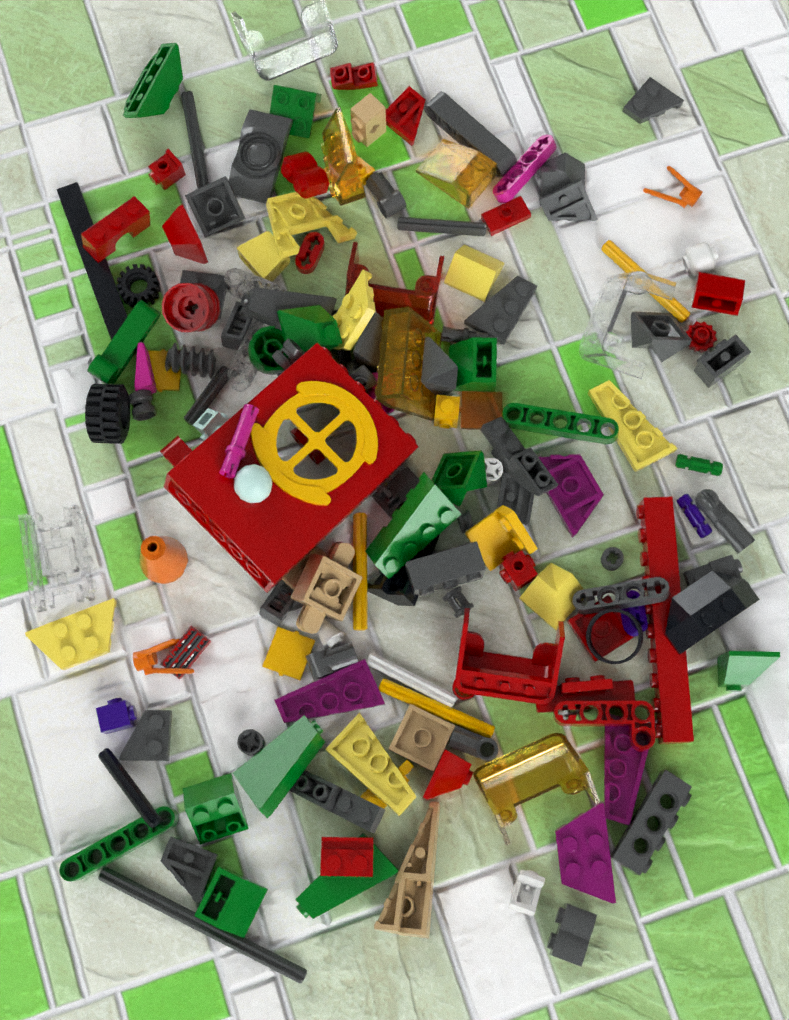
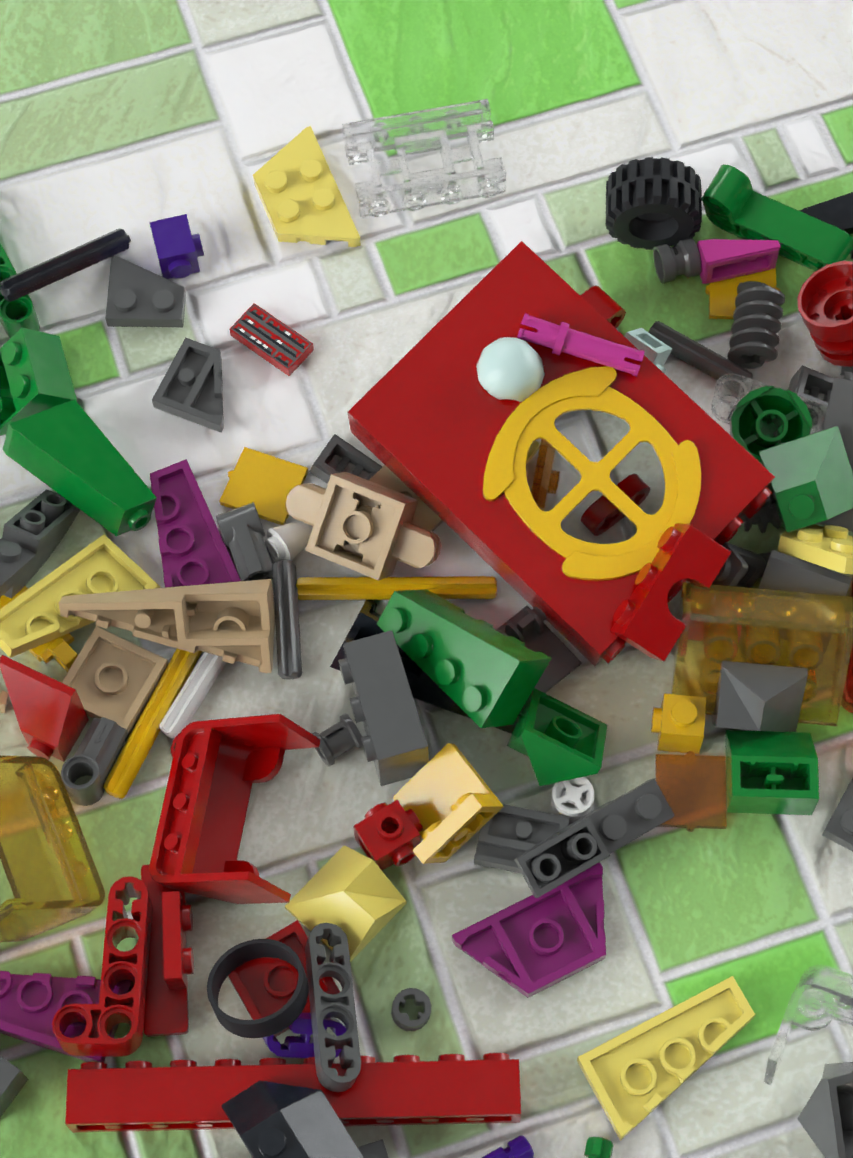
camera: 90 degrees right, 10 degrees down
orange plant [133,639,194,675] -> none
orange cone [140,536,188,584] -> none
dark grey wheel [237,729,265,756] -> none
dark grey wheel [272,338,305,370] -> none
dark grey pin [441,326,489,343] -> none
dark grey bush [457,510,474,534] -> none
green beam [503,403,619,444] -> none
none -> tan wedge [59,579,275,673]
none -> dark grey wing [152,337,224,433]
none -> dark grey axle [272,560,302,680]
none -> red arch [610,523,731,662]

